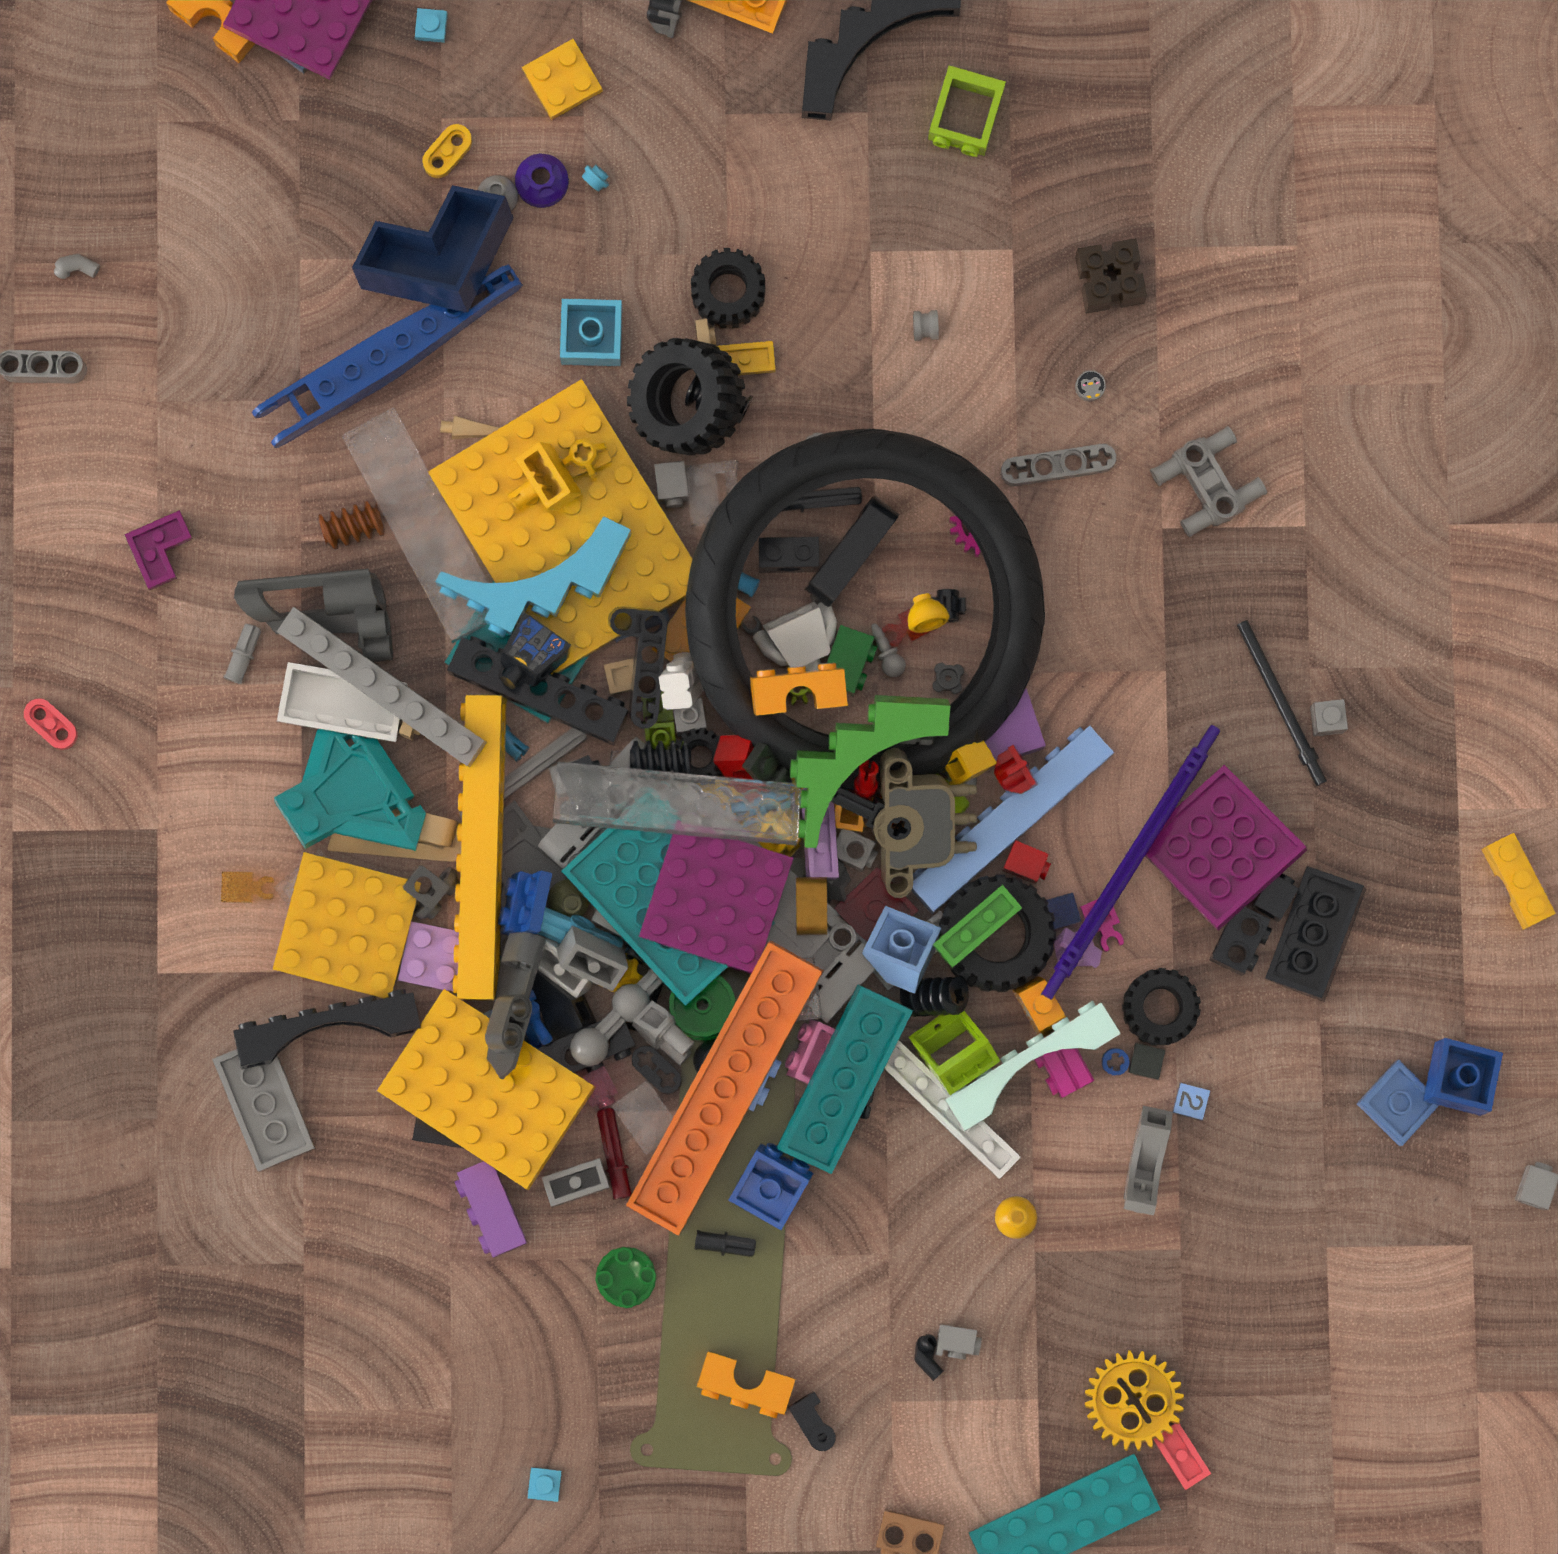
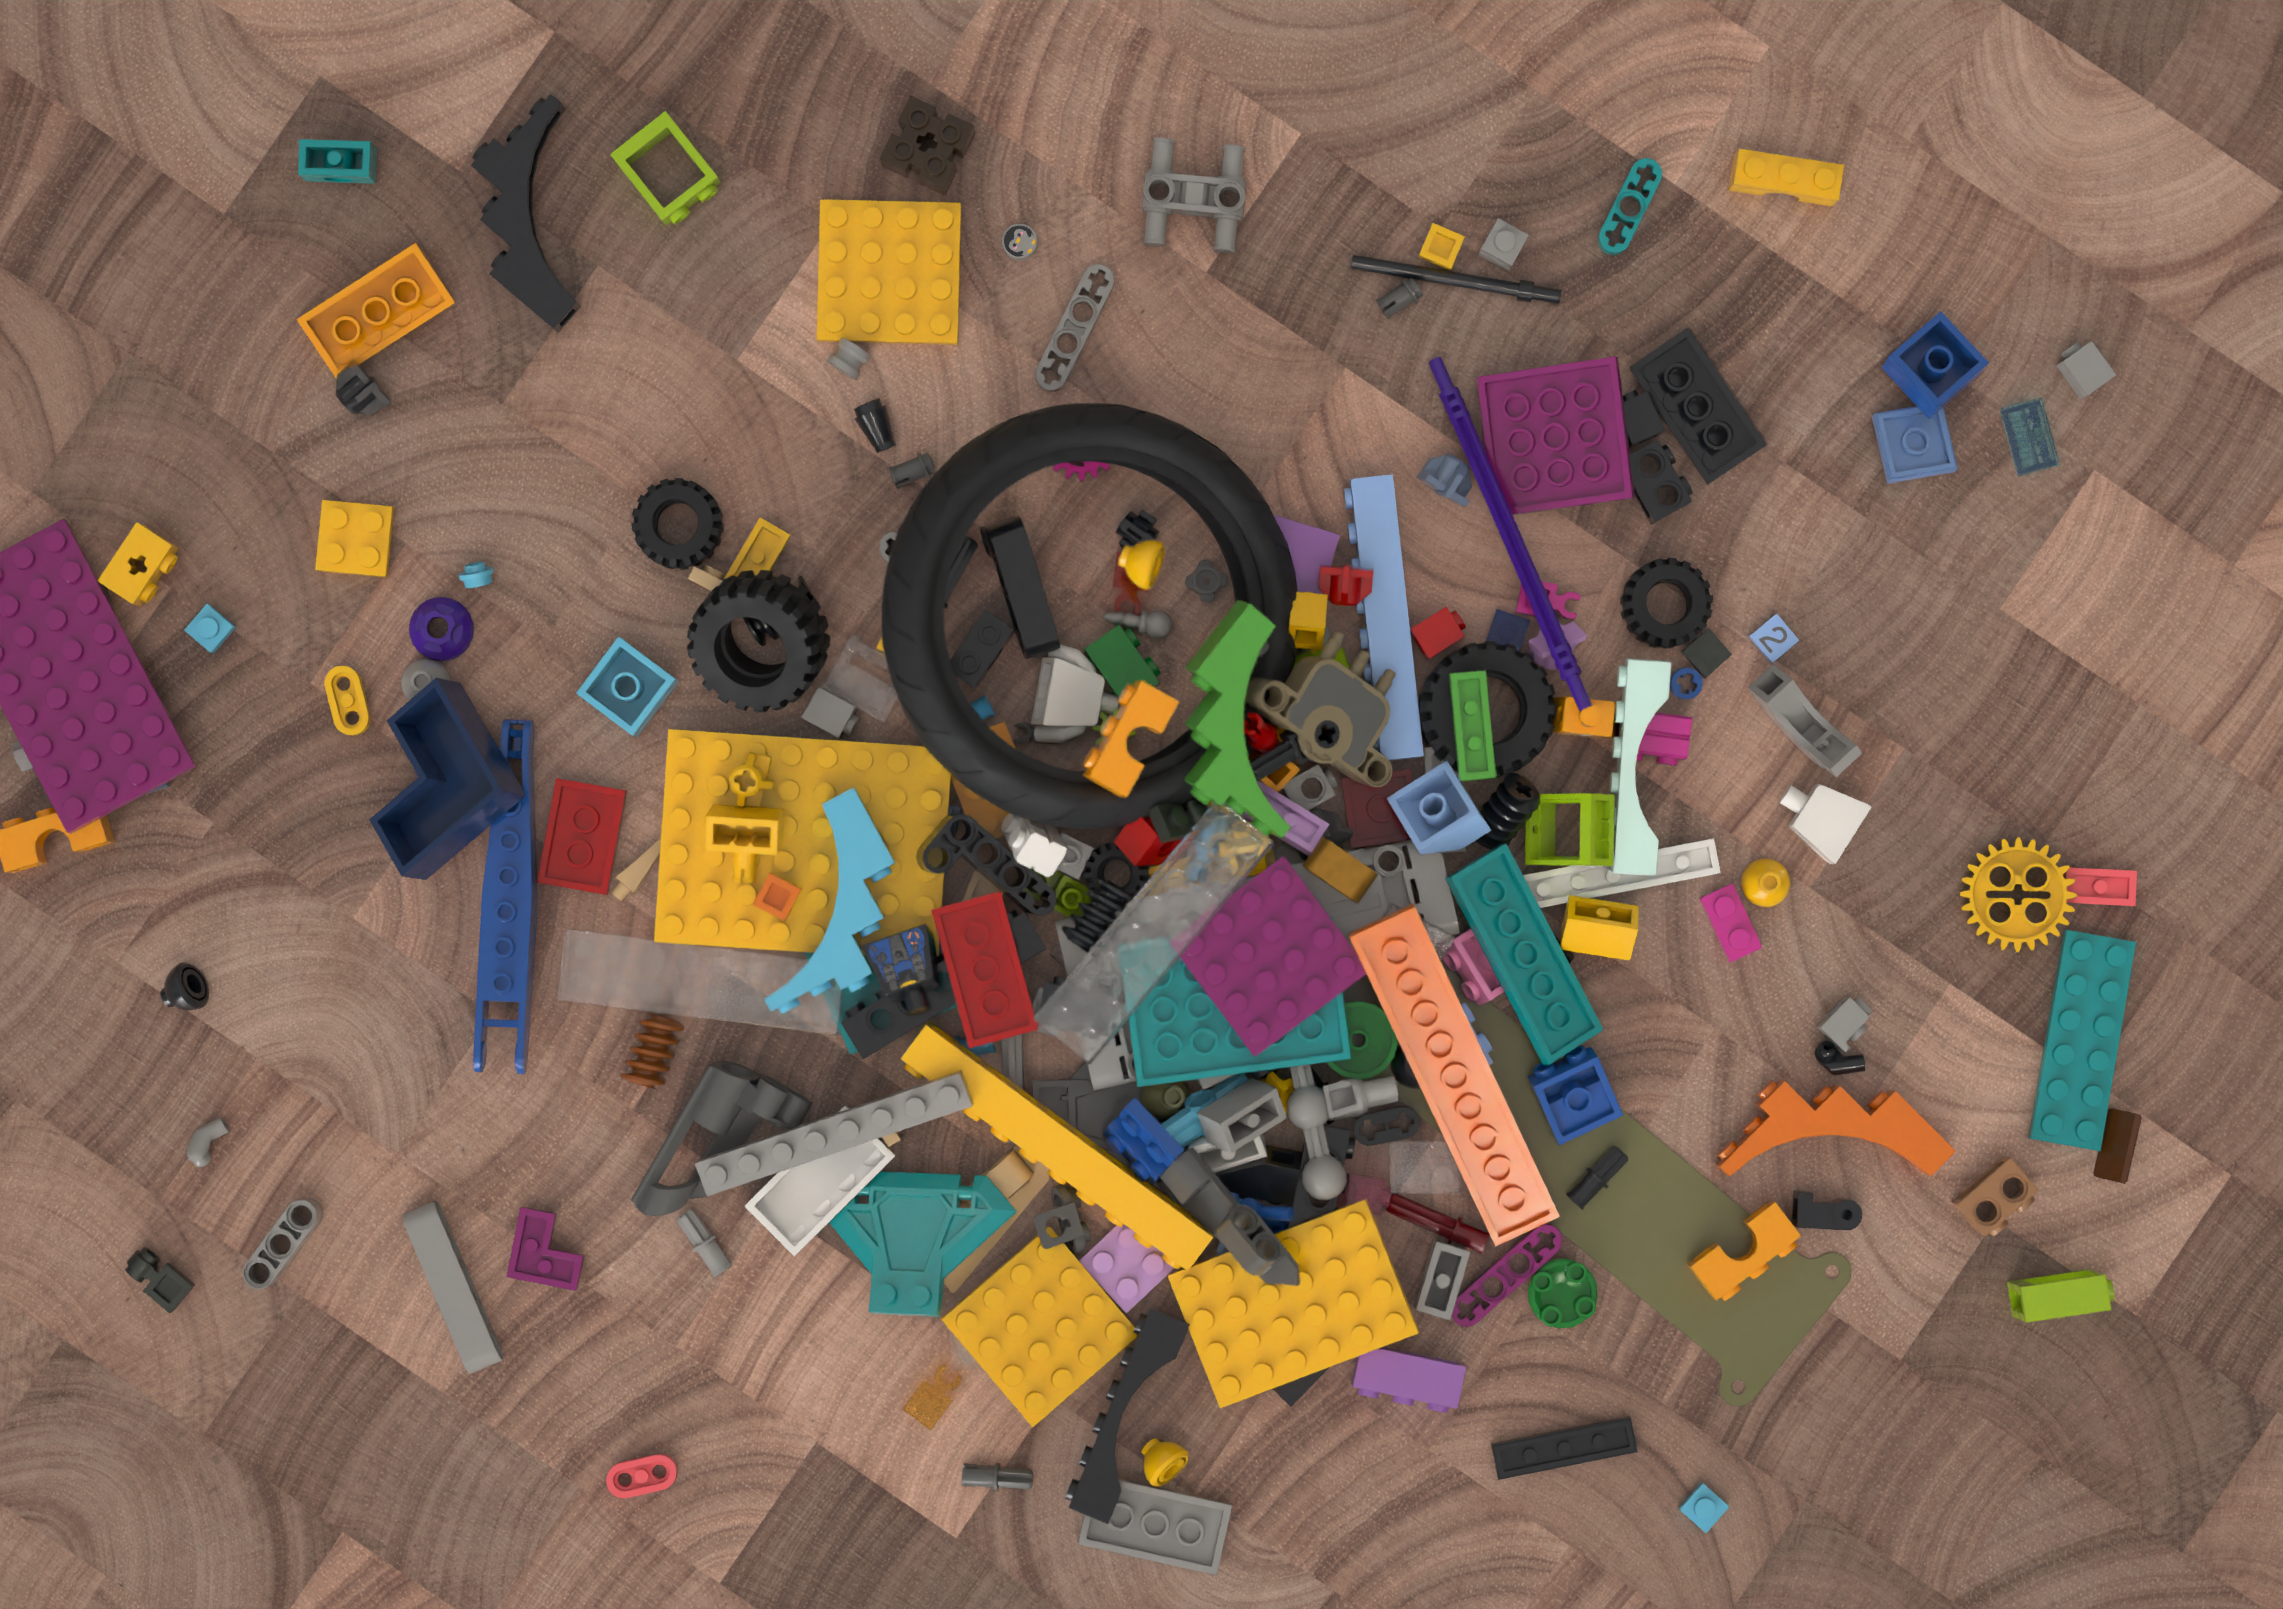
camera: 55 degrees left, 5 degrees up
none -> black brick [160,962,209,1011]
none -> light grey beam [402,1201,504,1374]
none -> red plate [537,778,627,895]
none -> orange plate [753,873,802,921]
none -> yellow plate [817,199,961,345]
none -> black cone [854,398,896,453]
none -> dark grey pin [889,452,936,489]
none -> red plate [931,891,1038,1048]
none -> dark grey axle [962,1463,1034,1491]
none -> yellow brick [1141,1438,1189,1486]
none -> dark grey pin [1376,278,1423,319]
none -> sand blue piece [1416,454,1472,507]
none -> yellow plate [1418,223,1465,271]
none -> magenta beam [1452,1223,1562,1327]
none -> black tile [1491,1416,1638,1480]
none -> yellow brick [1560,895,1639,961]
none -> teal beam [1598,158,1662,255]
none -> dark pink plate [1699,883,1763,962]
none -> orange arch [1715,1080,1956,1176]
none -> white torso [1779,784,1871,864]
none -> clear light blue slope [2000,398,2060,476]

